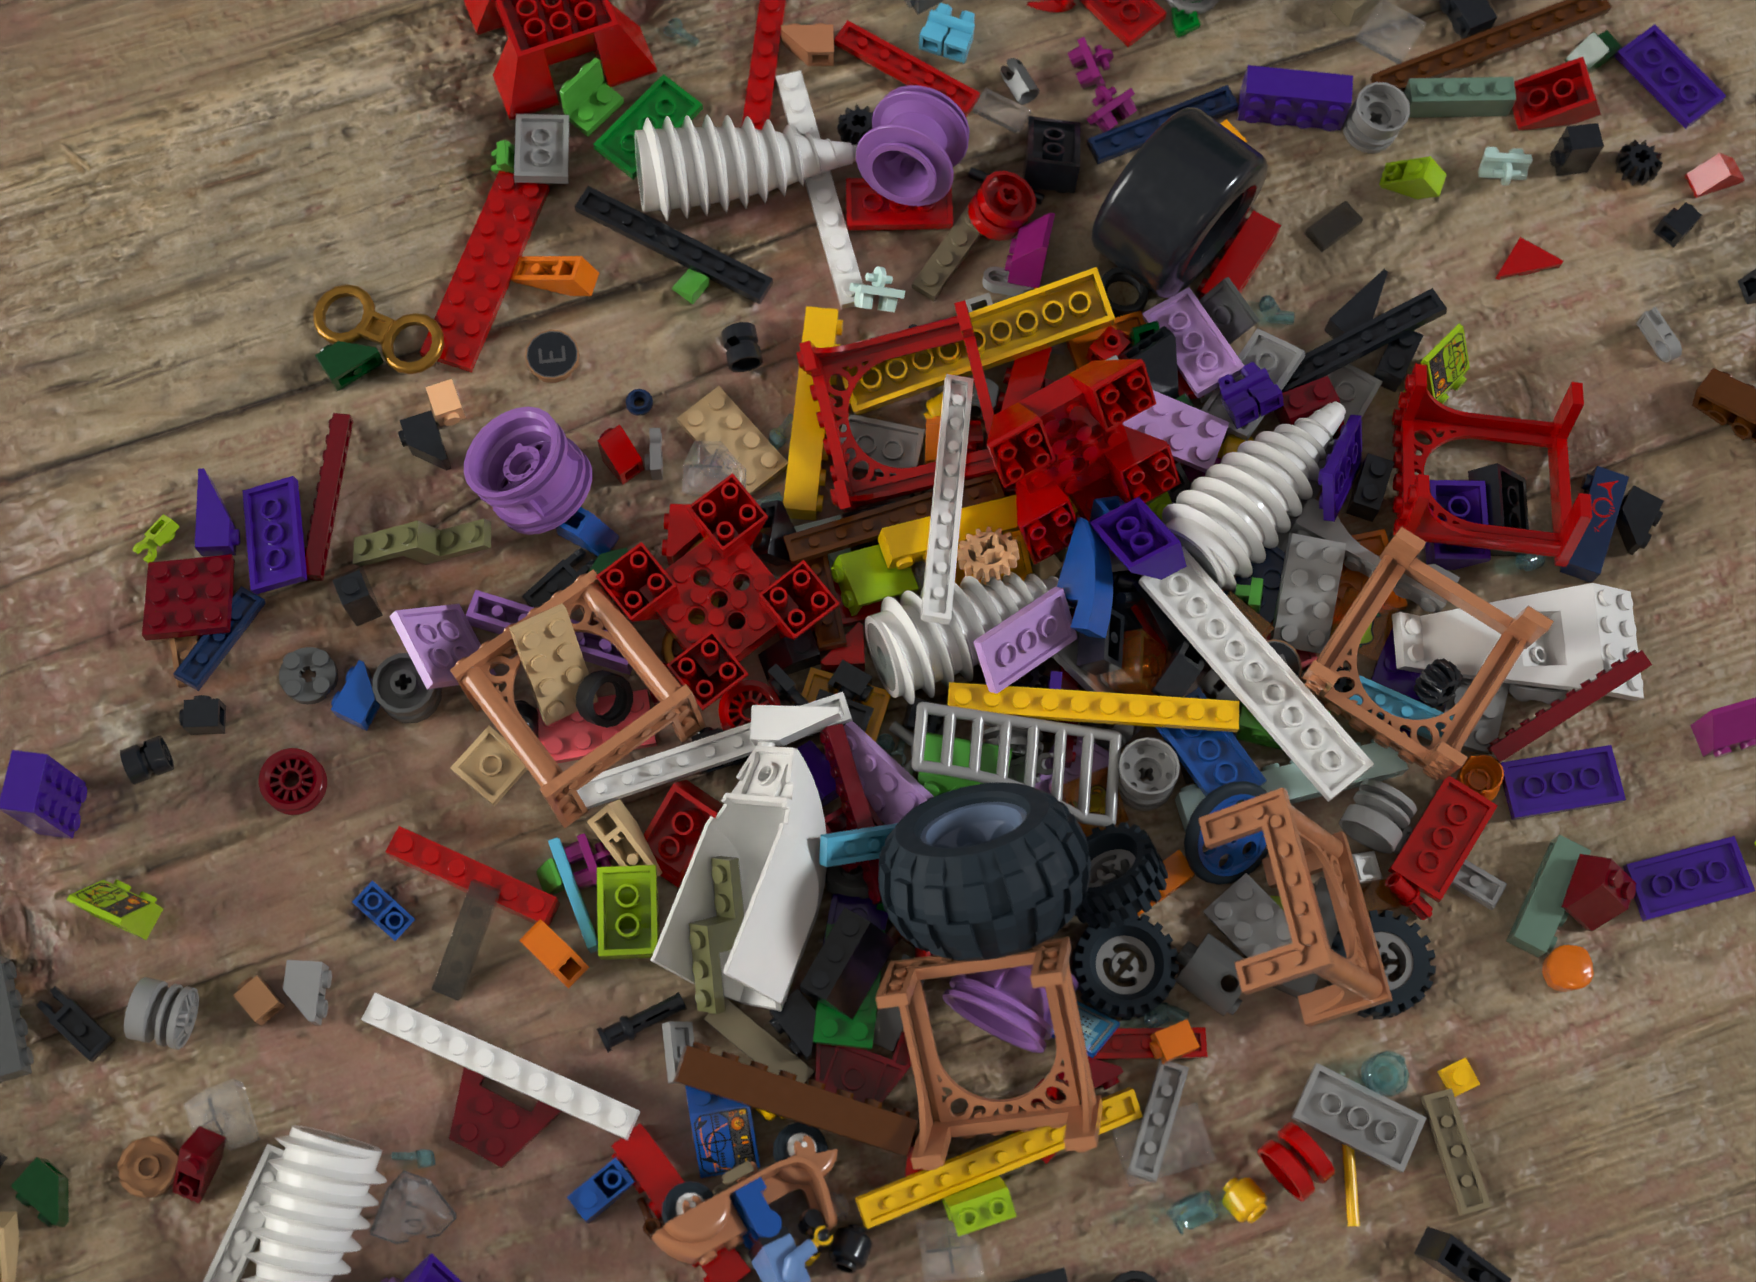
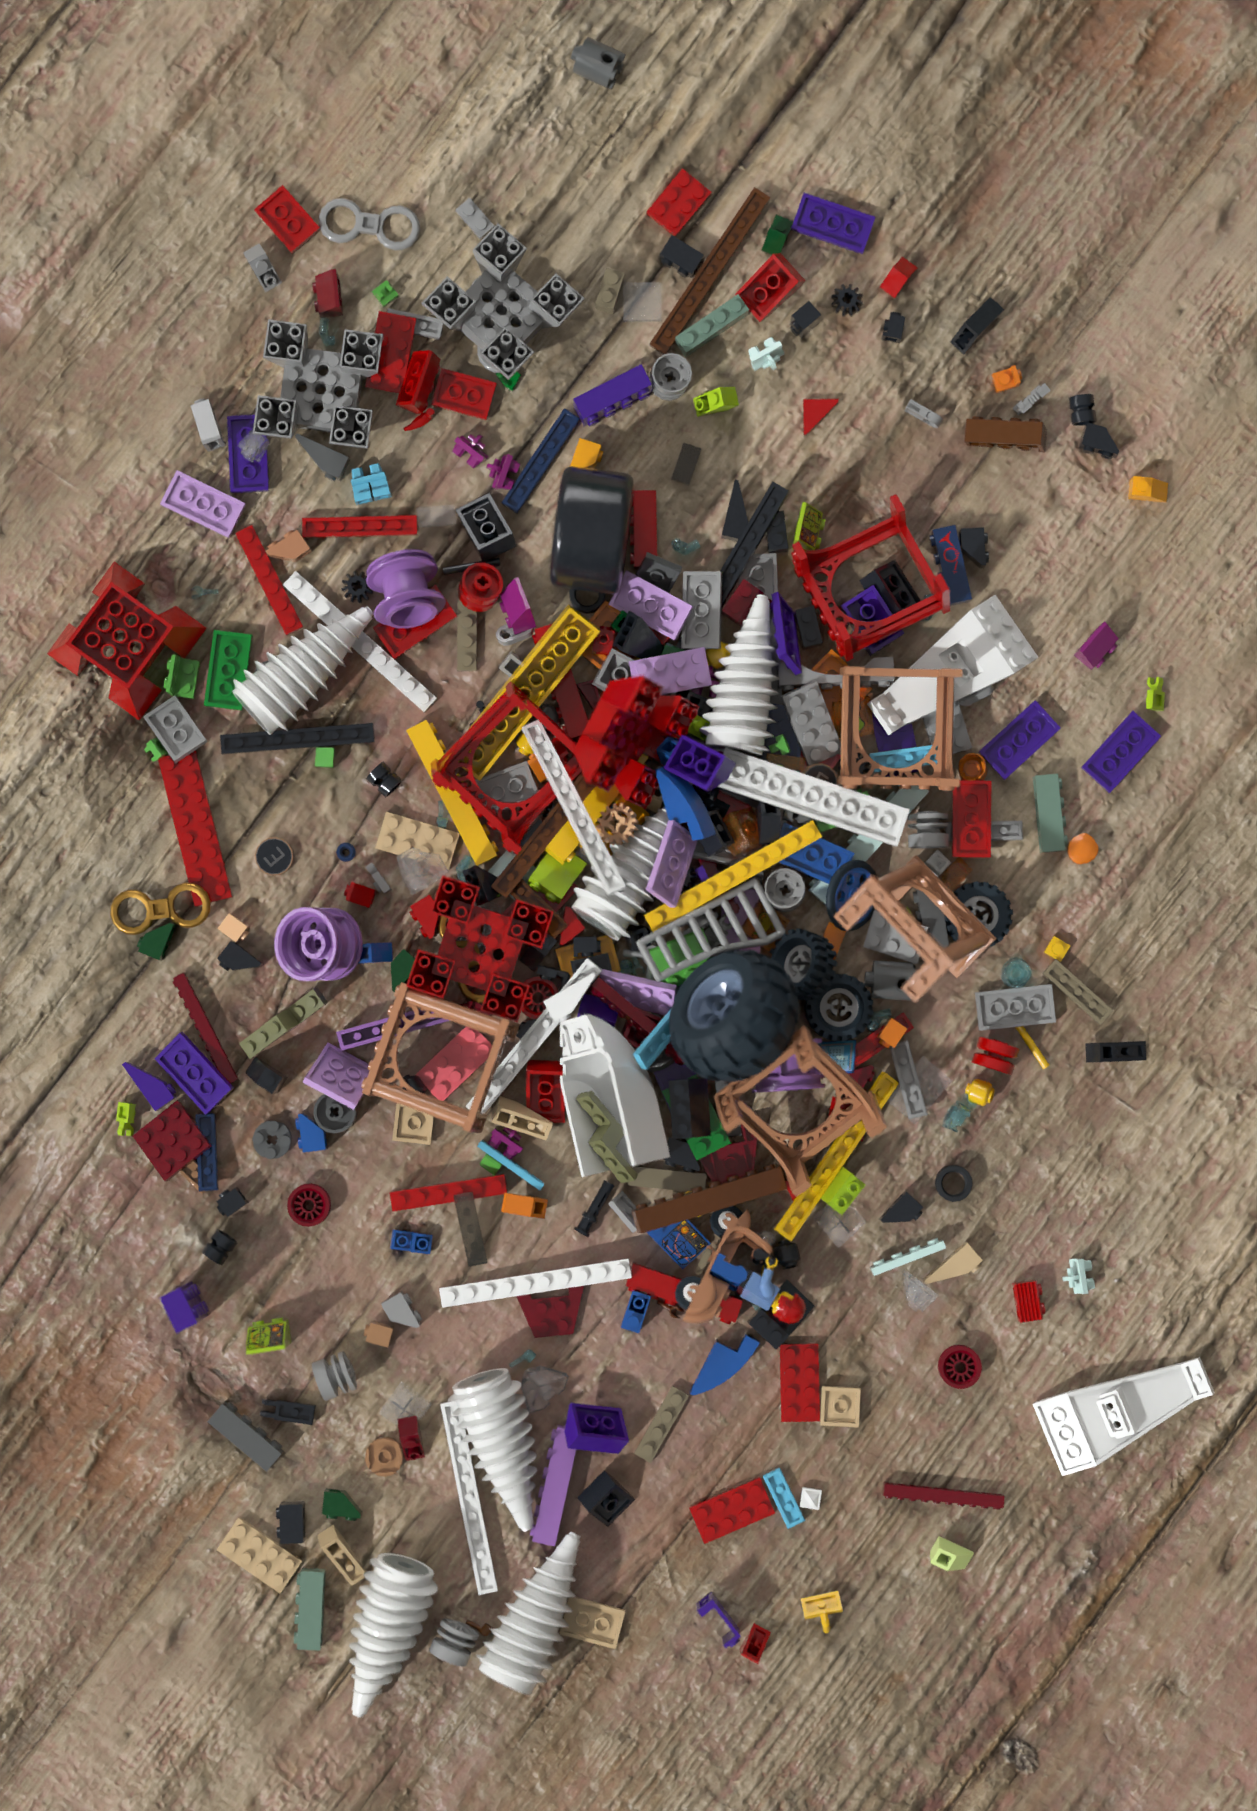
camera: 30 degrees left, 15 degrees up
tan plate [509,604,598,725] -> none
orange slope [511,256,599,296] -> none
black hinge [522,548,595,608] -> none
black tyre [576,670,633,728] -> none
lime slope [597,865,660,960] -> none
light aqua hips [849,266,905,312] -> none
dark grey piece [1000,58,1040,105] -> none
dark purple hips [1218,362,1284,429] -> none
red axle [1385,872,1433,920] -> none
black gear [1413,658,1463,708] -> none
dark red piece [1487,650,1652,763] -> none
dark red slope [1562,854,1637,931] -> none

